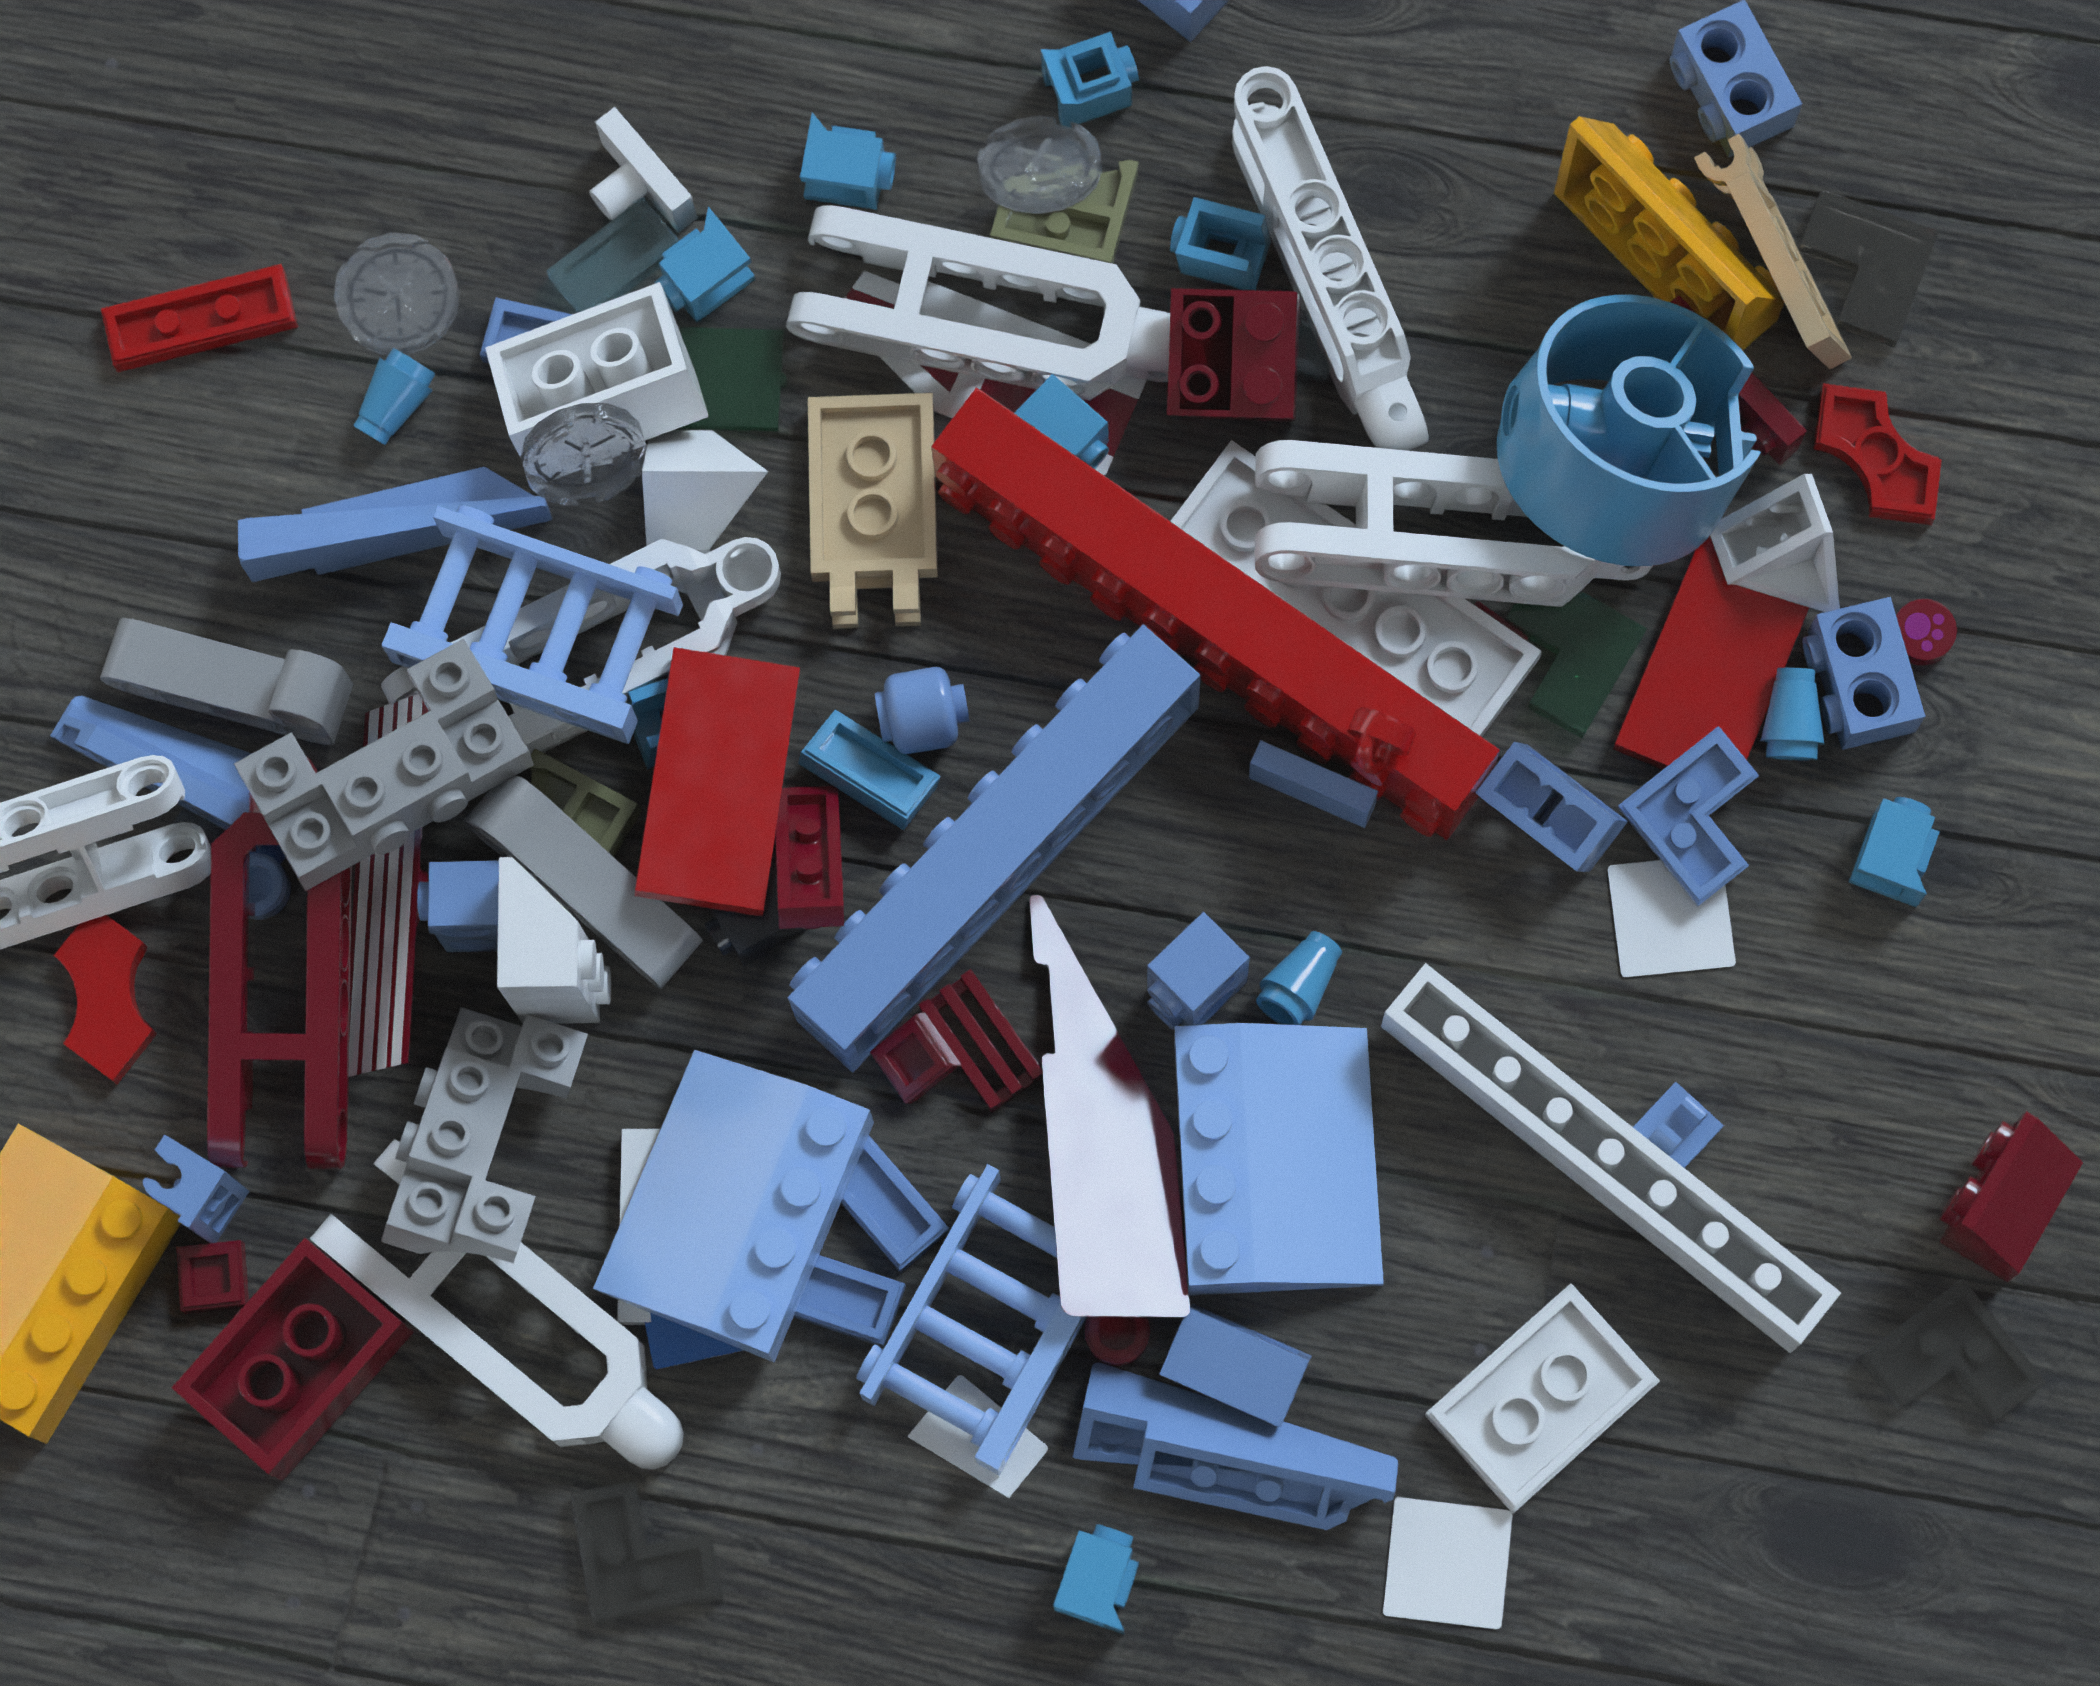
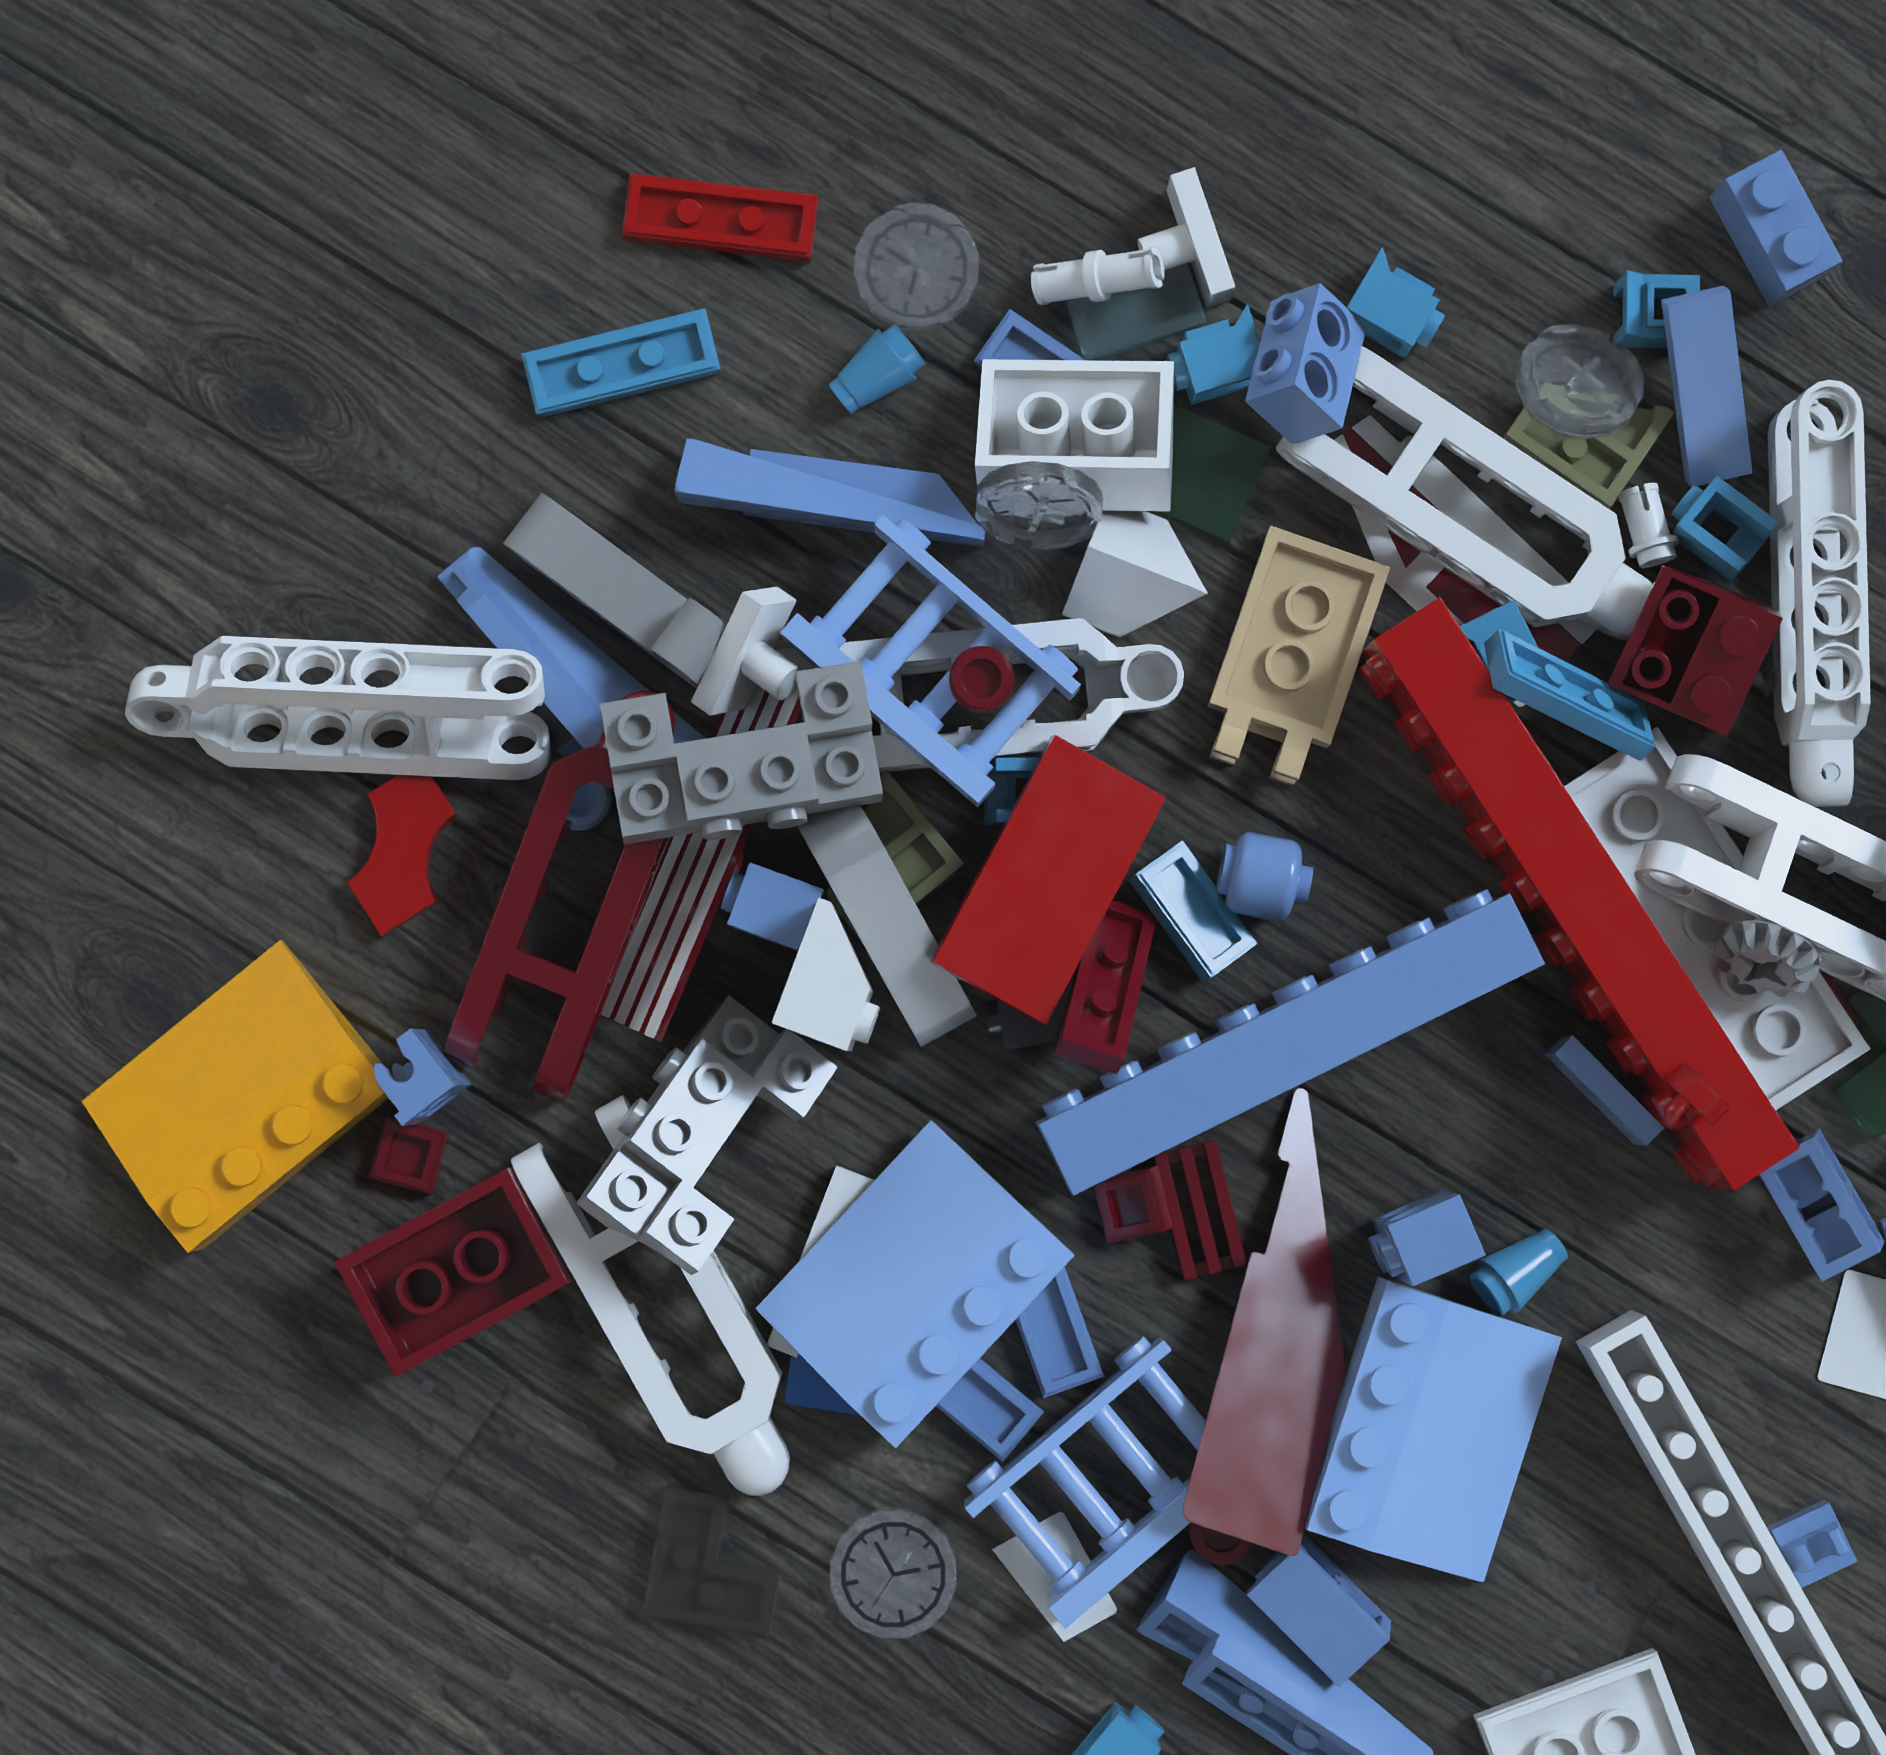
camera: 15 degrees right, 10 degrees up
none -> dark azure tile [521,308,722,418]
none -> white tile [691,587,802,716]
none -> clear tile [830,1508,956,1638]
none -> dark red tile [949,646,1014,713]
none -> white pin [1031,246,1164,305]
none -> medium blue brick [1245,283,1367,444]
none -> dark azure tile [1484,629,1655,761]
none -> white pin [1618,483,1679,568]
none -> medium blue tile [1661,285,1753,487]
none -> light grey gear [1714,920,1821,997]

